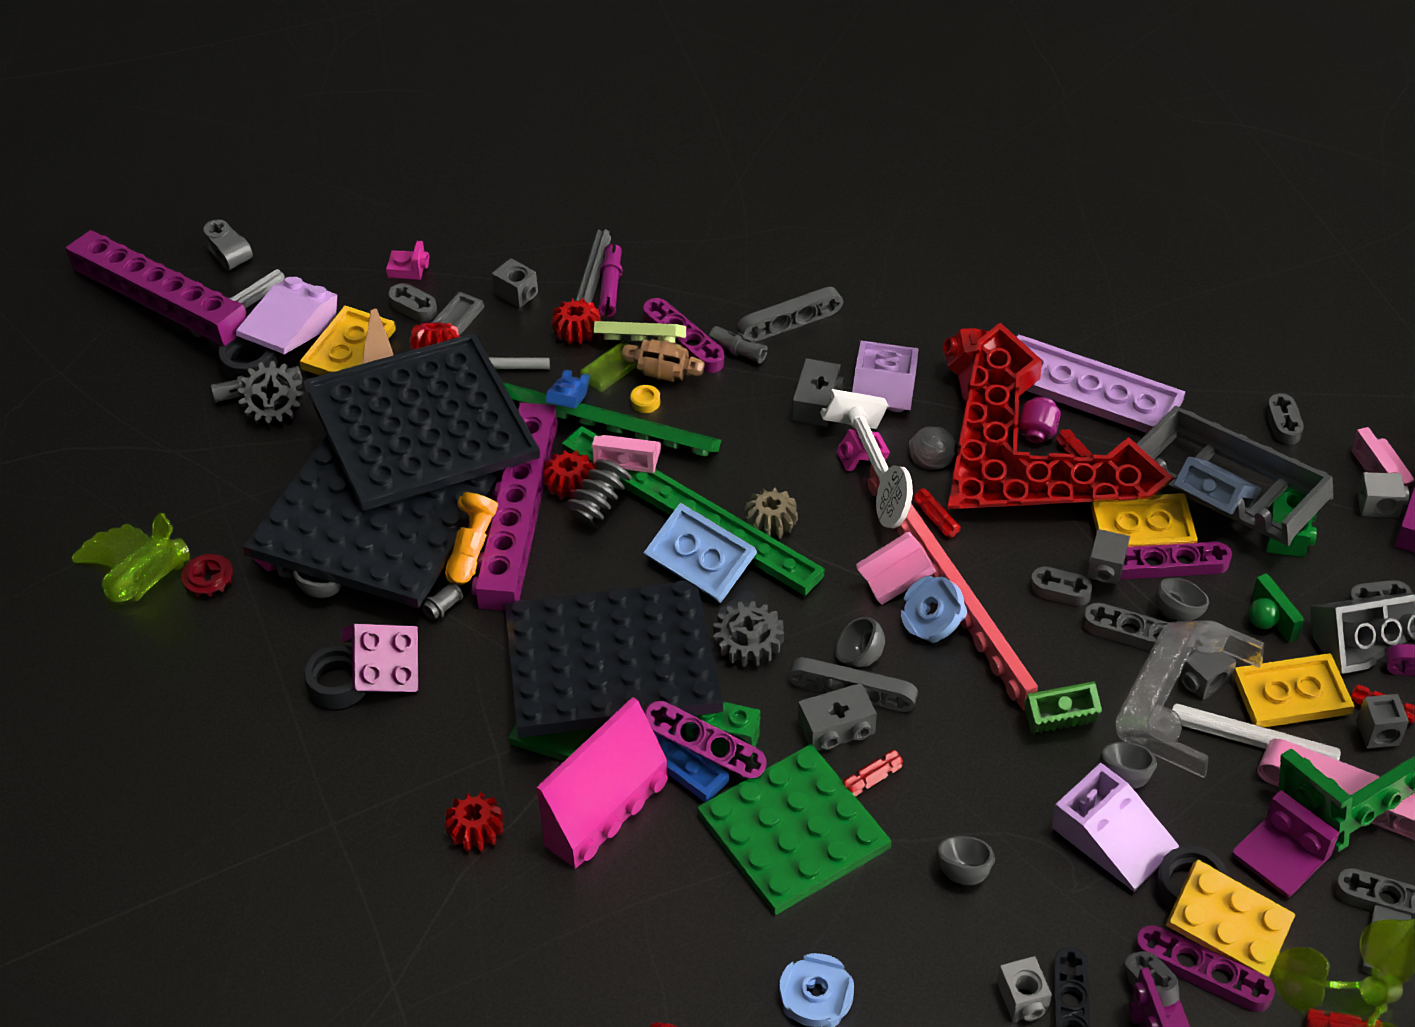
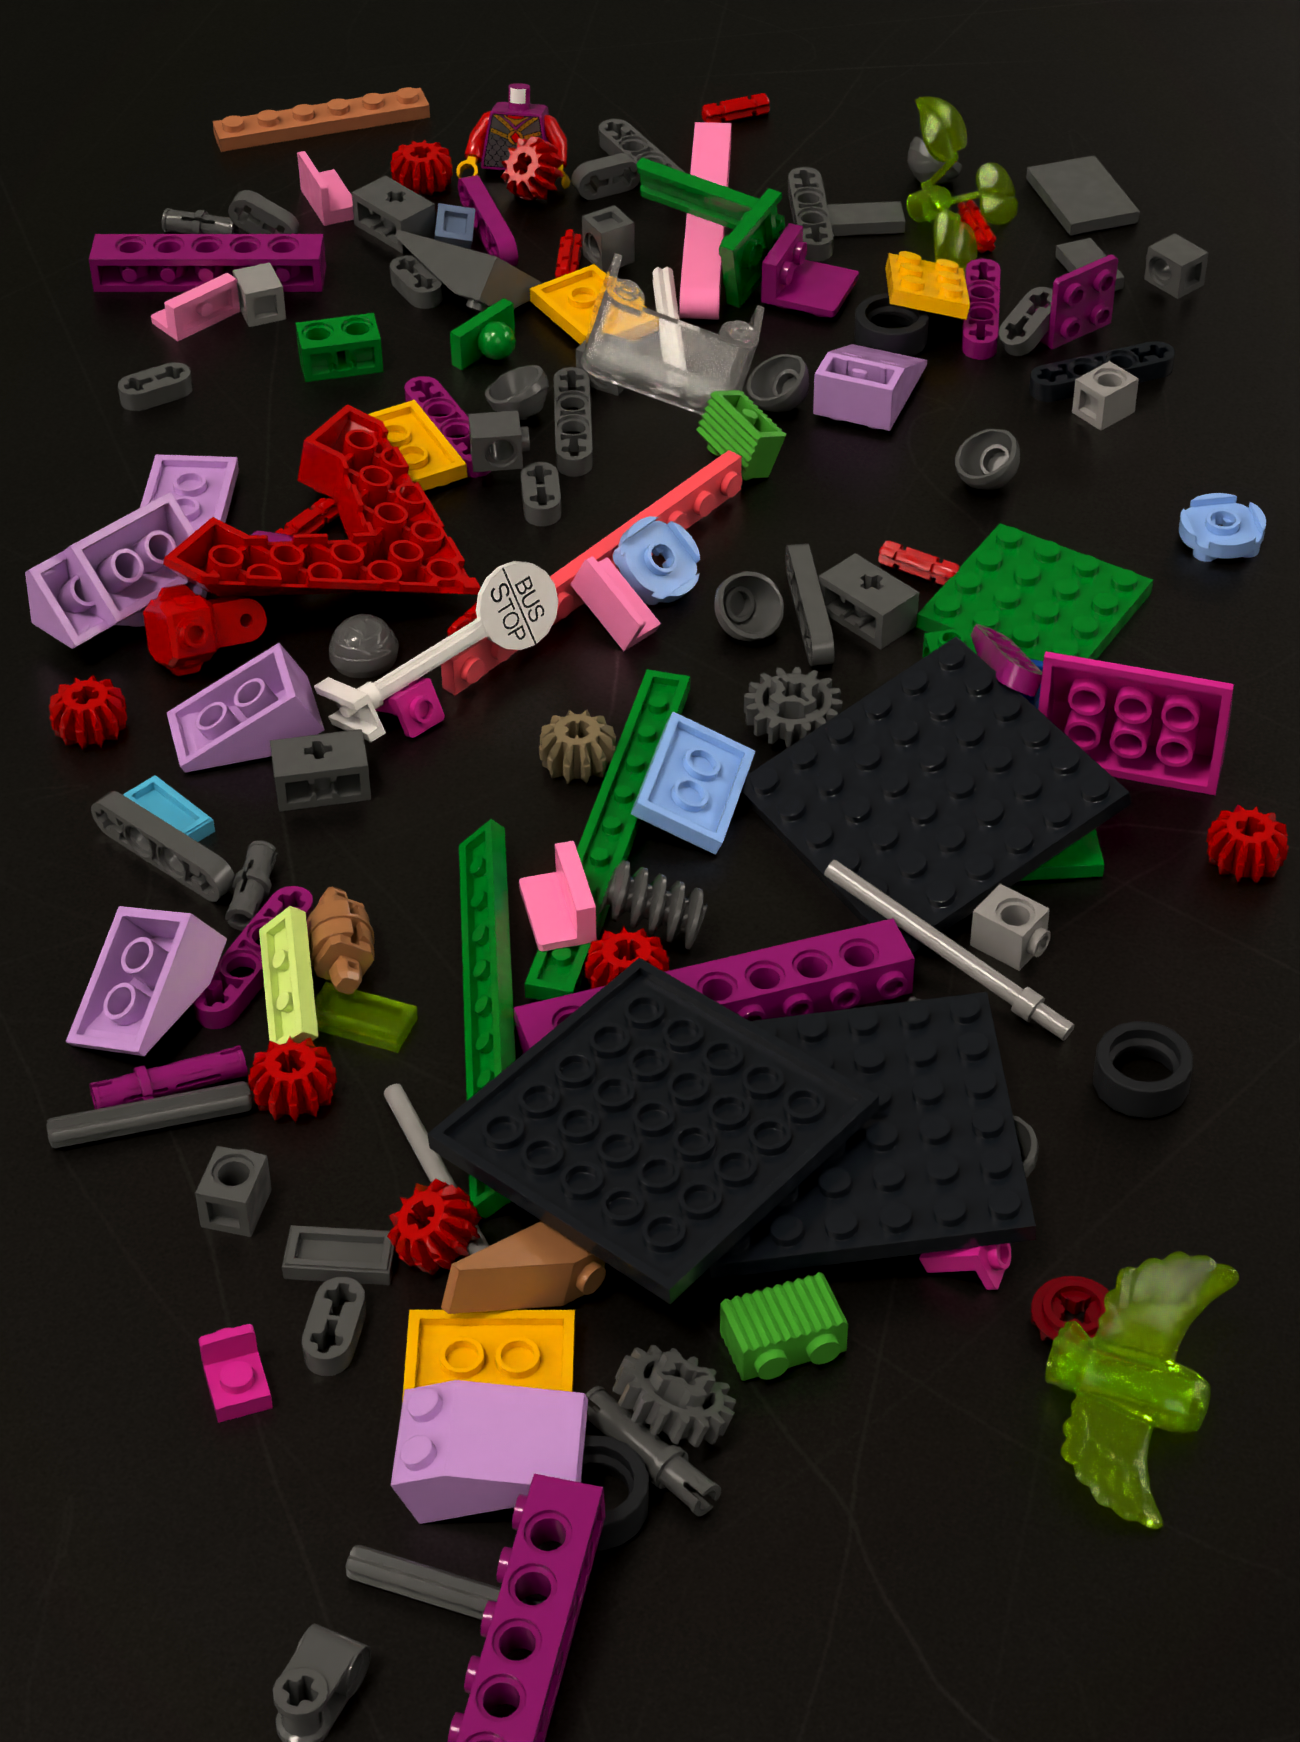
camera: 115 degrees left, 5 degrees down
bracket [342,624,418,693] -> none
light orange piece [445,492,498,586] -> none
blue hinge [546,370,590,409] -> none
yellow tile [630,385,660,413] -> none
dark grey window [1137,405,1334,546] -> none
sand blue panel [1174,457,1262,514] -> none
none -> lavender slope [25,491,195,649]
none -> red gear [49,675,127,750]
none -> lavender slope [66,906,227,1056]
none -> medium azure tile [123,775,215,842]
none -> bright green brick [720,1272,848,1381]
none -> light grey bar [824,860,1075,1041]
none -> light grey brick [970,884,1051,971]

